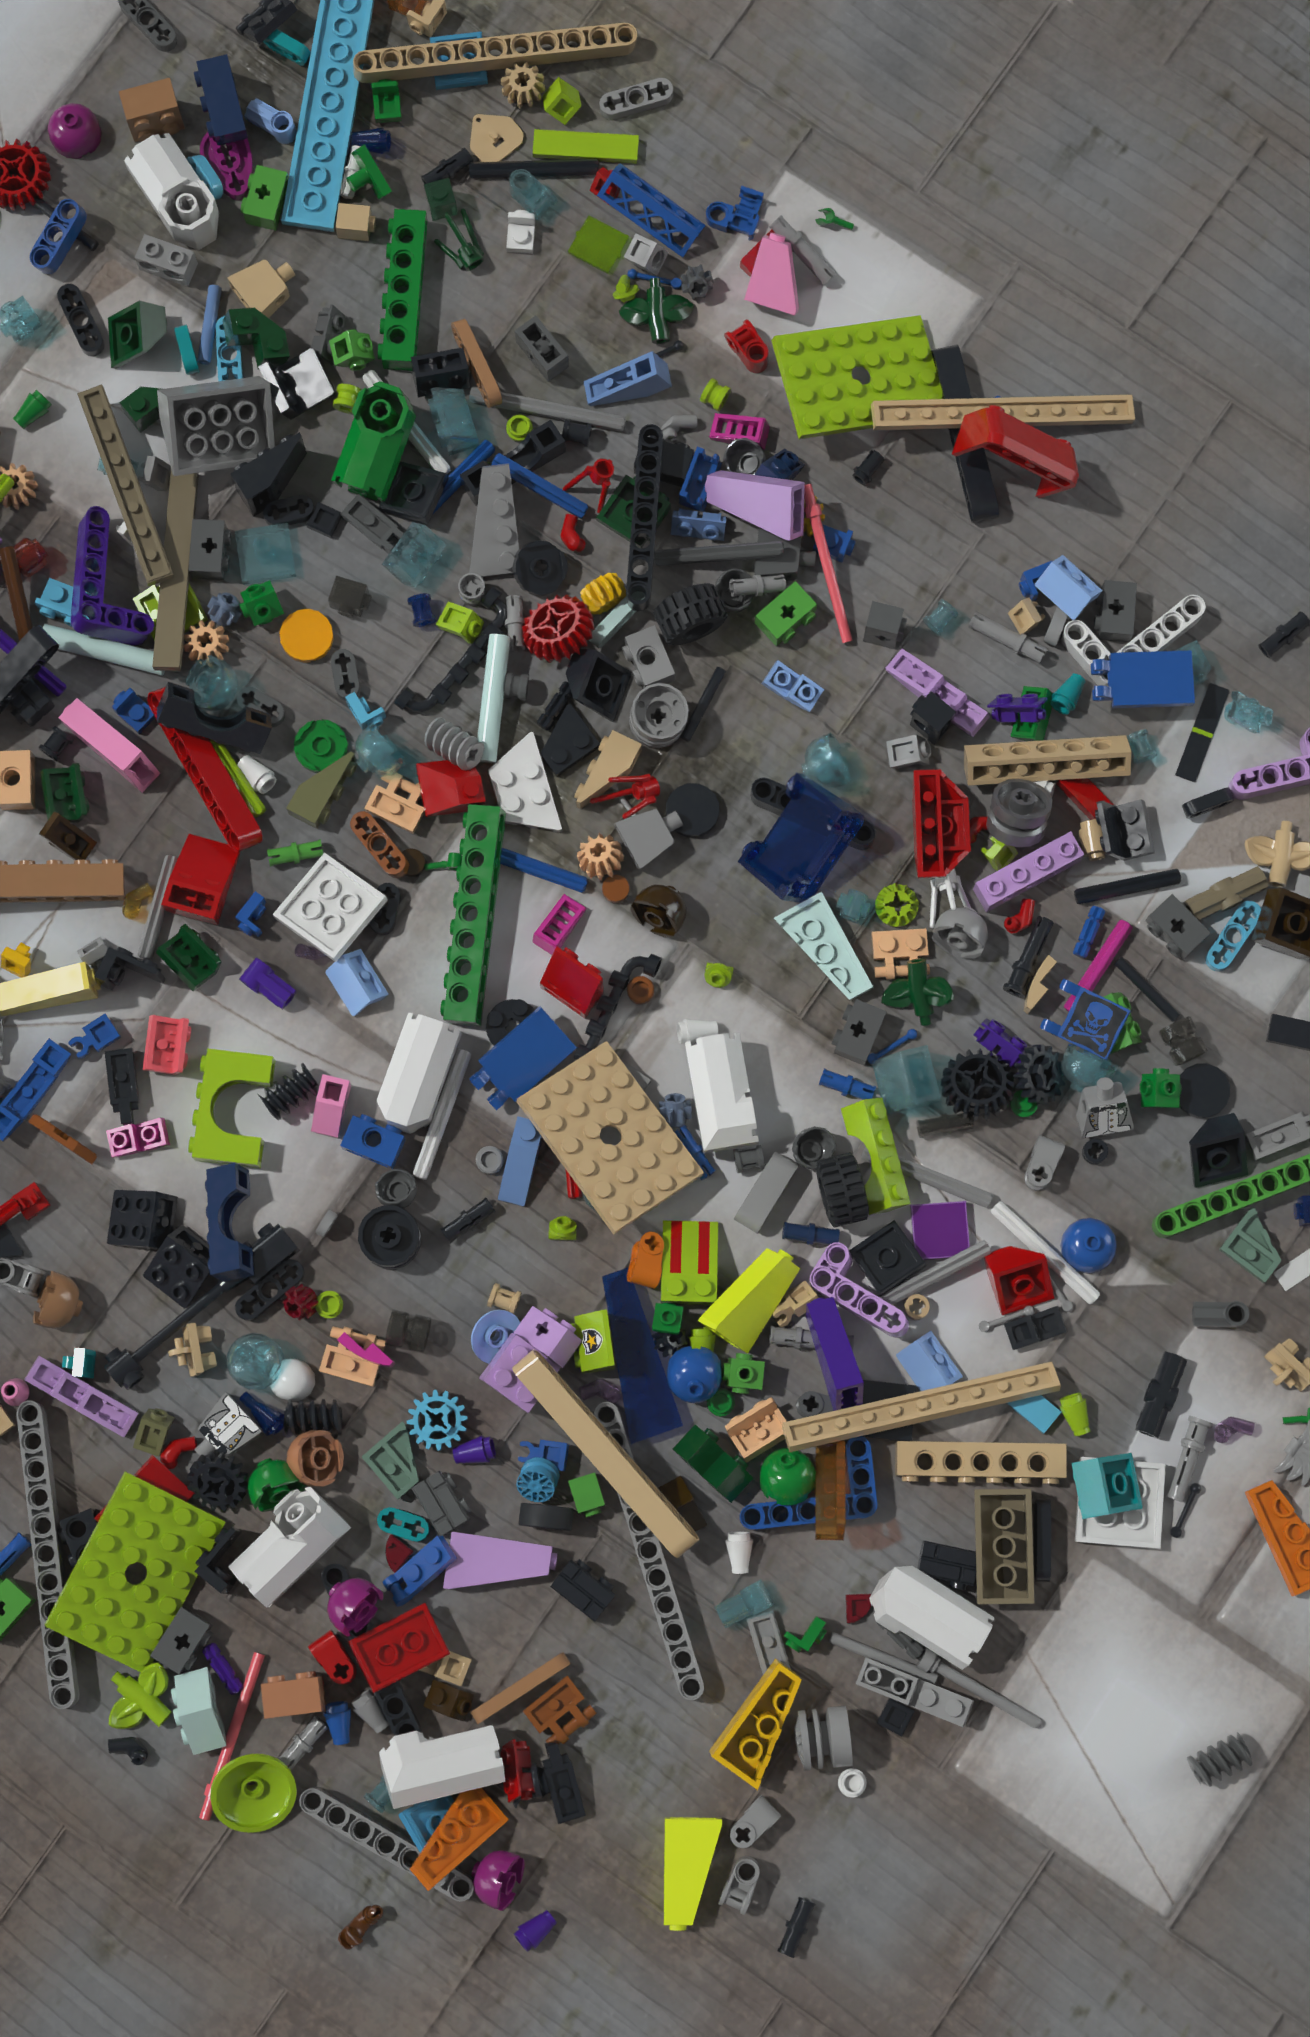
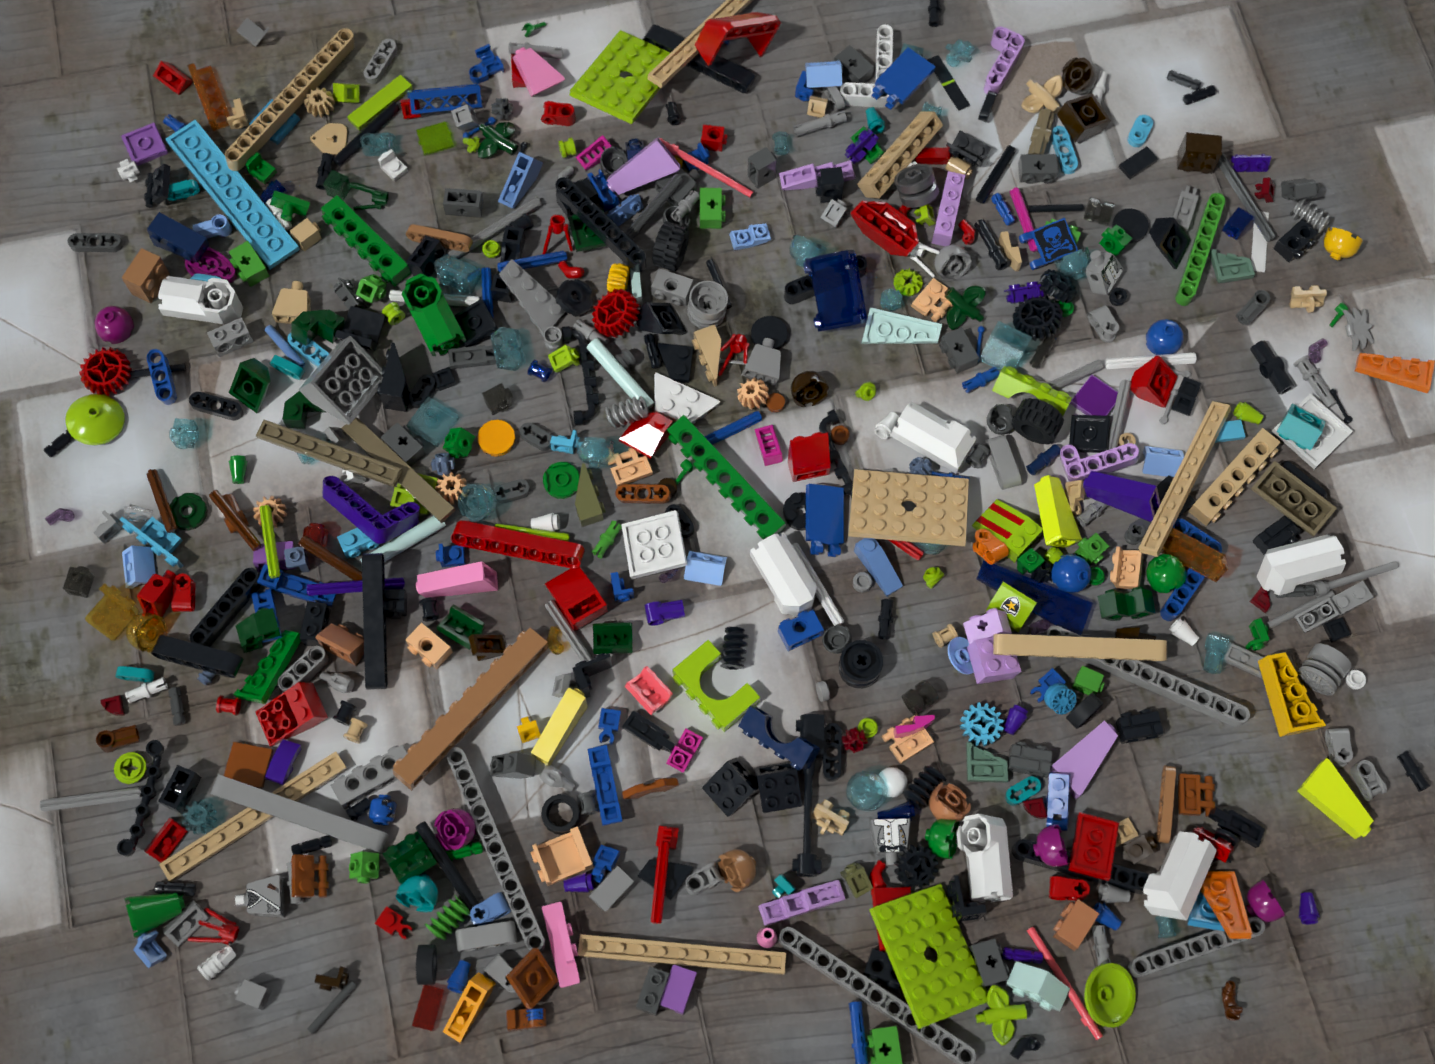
camera: 50 degrees left, 10 degrees down
black arch [157,682,272,754] -> none
bright pink slope [311,1074,352,1138] -> none
none -> red brick [701,124,727,152]

